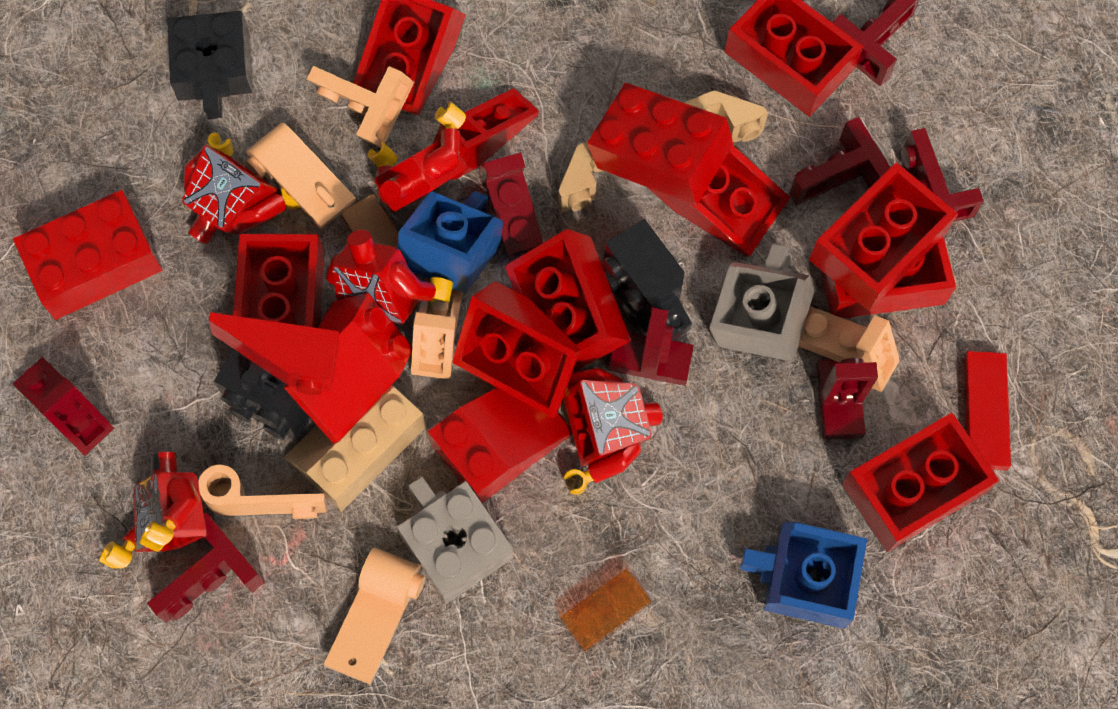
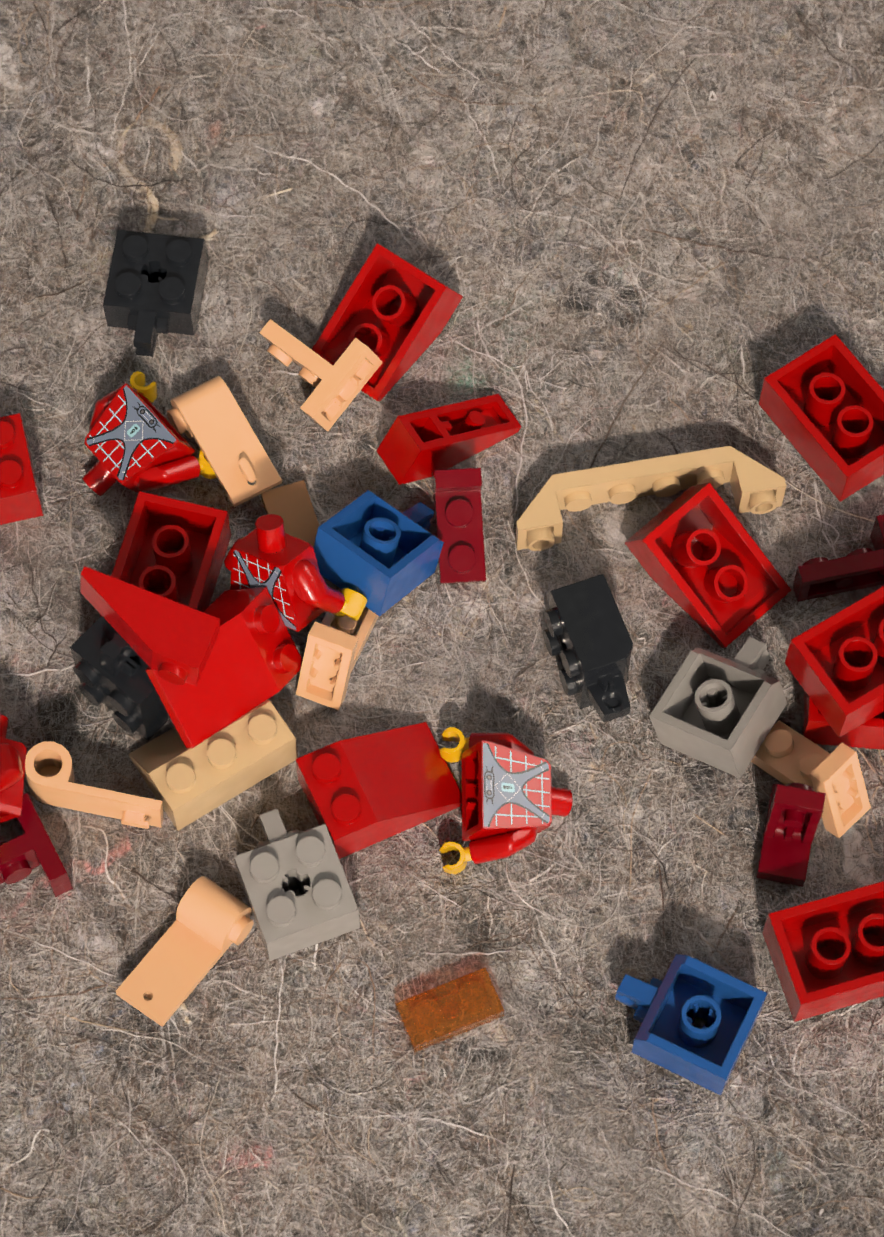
camera: 15 degrees right, 5 degrees down
red torso [367,101,468,212] -> none
red slope [452,281,580,418] -> none
red brick [505,229,631,373] -> none
red brick [587,82,734,206] -> none
dark red bracket [609,308,694,386] -> none

